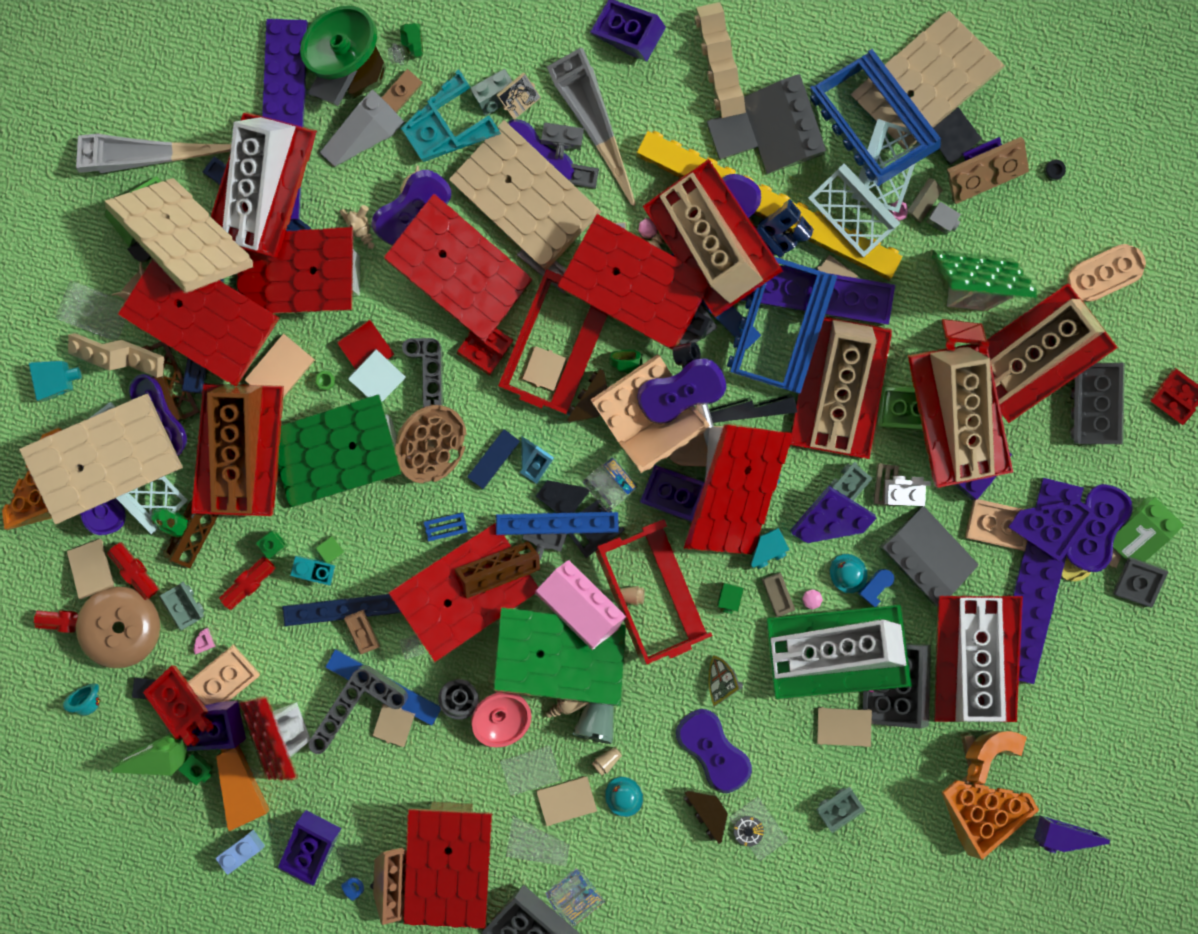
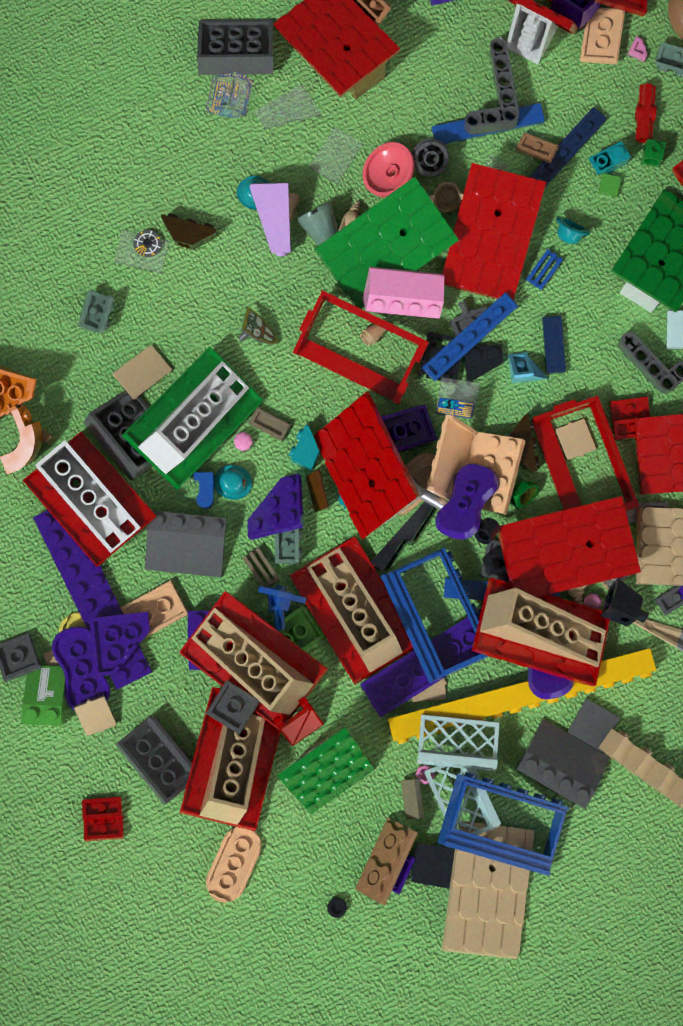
camera: 135 degrees right, 5 degrees down
tan piece [373,703,415,747] -> none
medium nougat brick [395,405,467,484] -> none
reddish brown fence [455,541,540,598] -> none
tan piece [537,776,597,826] -> none
dark purple plate [676,709,752,794] -> none
green brick [717,582,744,614] -> none
dark blue hips [756,199,814,258] -> none
white bracket [885,476,931,506] -> none
light grey brick [926,202,961,235] -> none
none -> tan piece [74,695,117,736]
none -> dark grey tile [206,680,260,735]
none -> lavender slope [250,182,291,256]
none -> blue piece [258,585,306,630]
none -> reddish brown slope [306,470,329,512]
none -> tan hair [429,182,463,212]
none -> teal hat [556,216,591,244]
none -> black torso [601,579,648,626]

